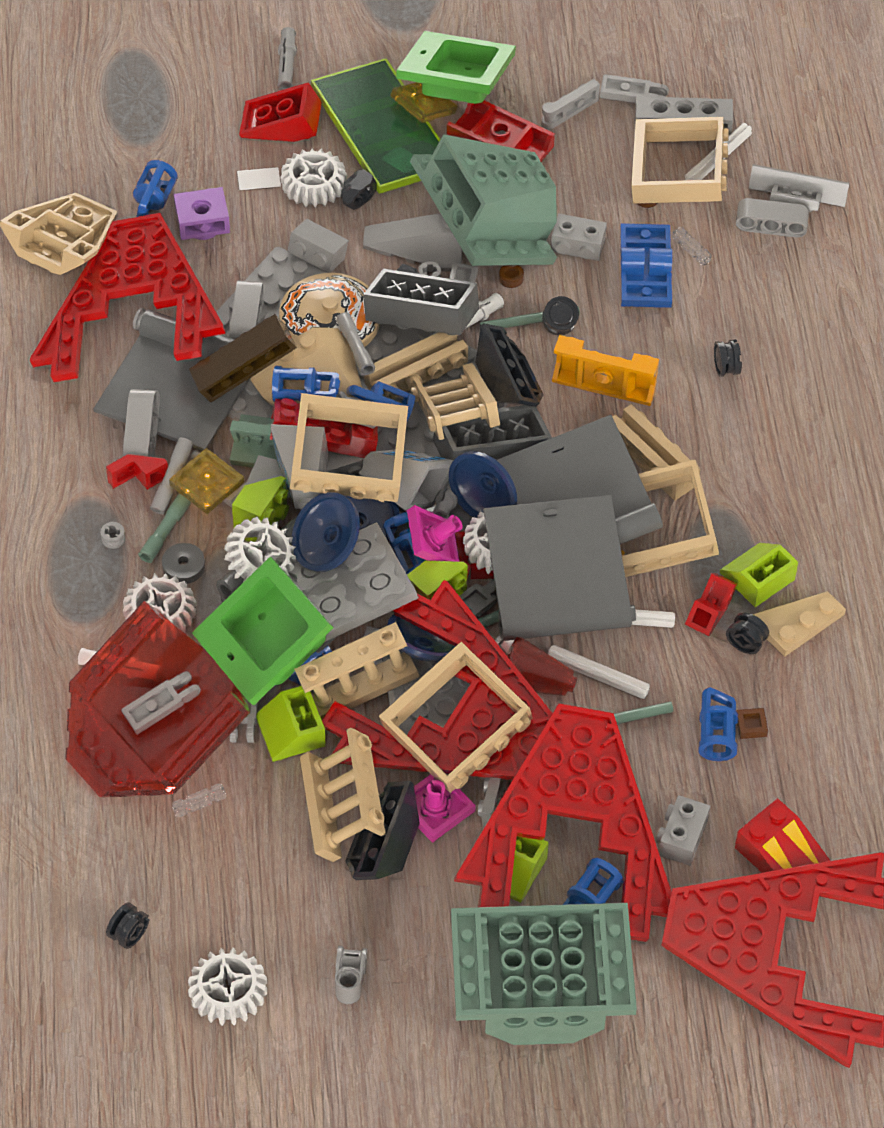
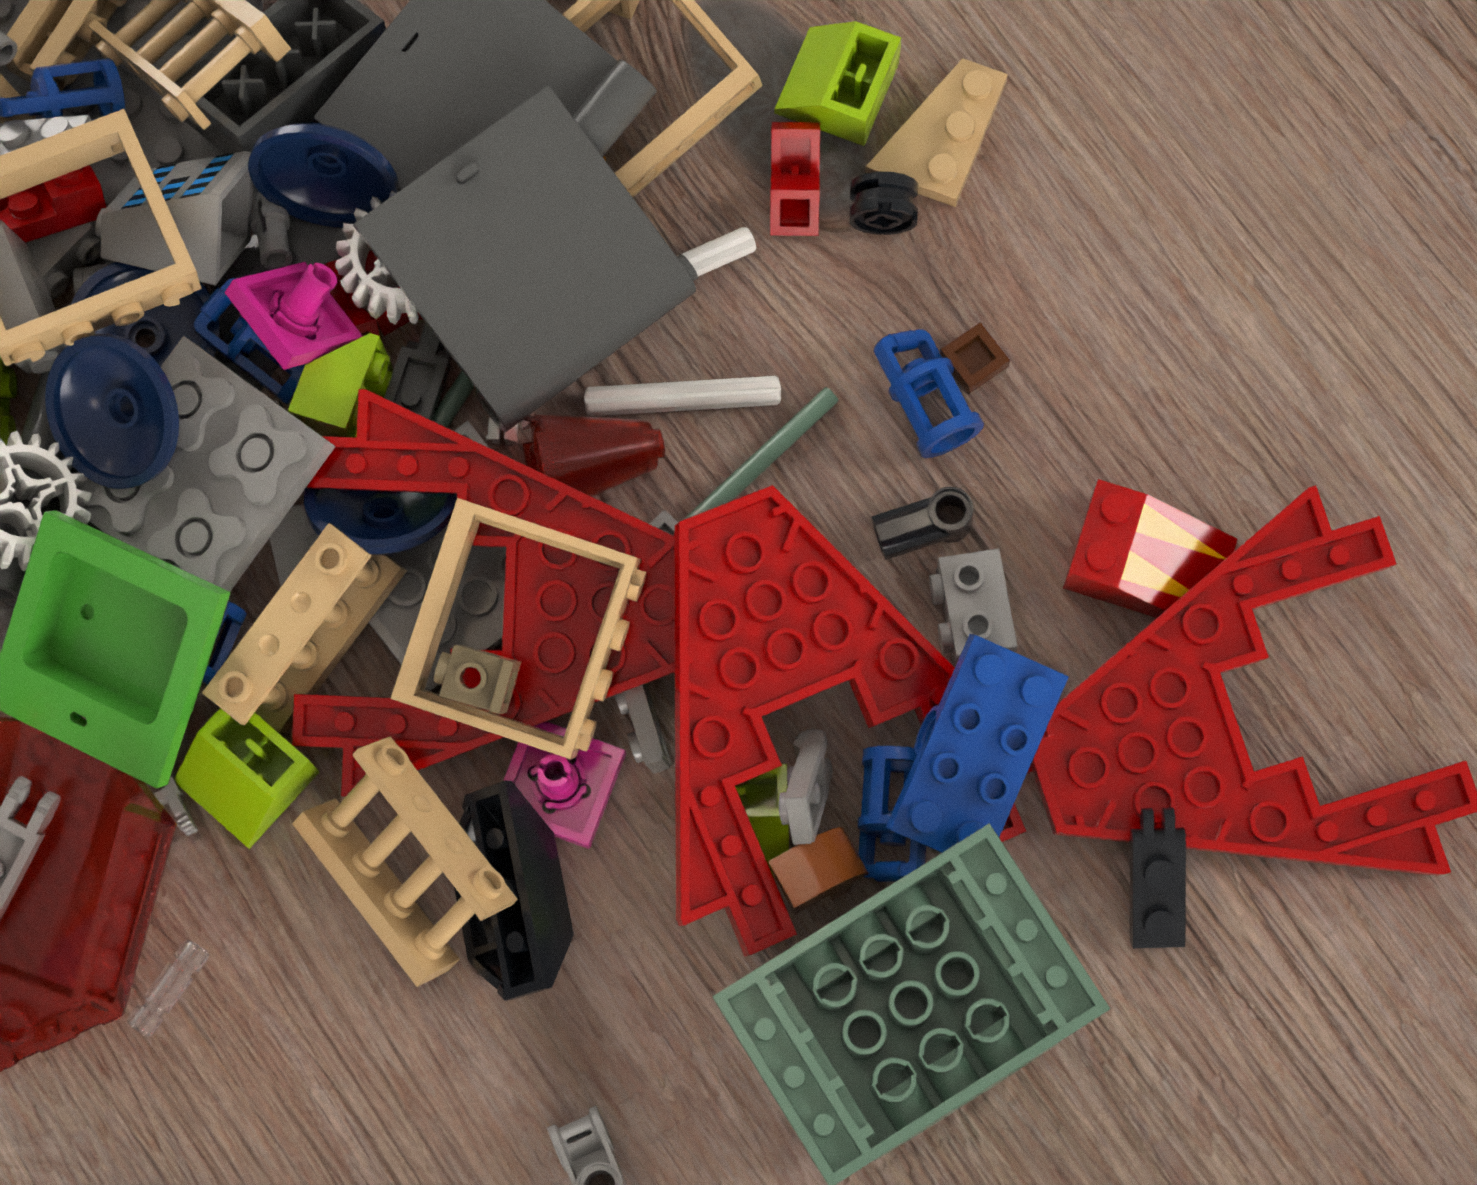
camera: 25 degrees left, 20 degrees up
none -> dark tan brick [434,644,521,714]
none -> dark orange brick [768,827,869,915]
none -> light grey hinge [779,728,833,845]
none -> black piece [871,486,974,560]
none -> blue plate [885,634,1069,853]
none -> black hinge [1130,807,1186,949]

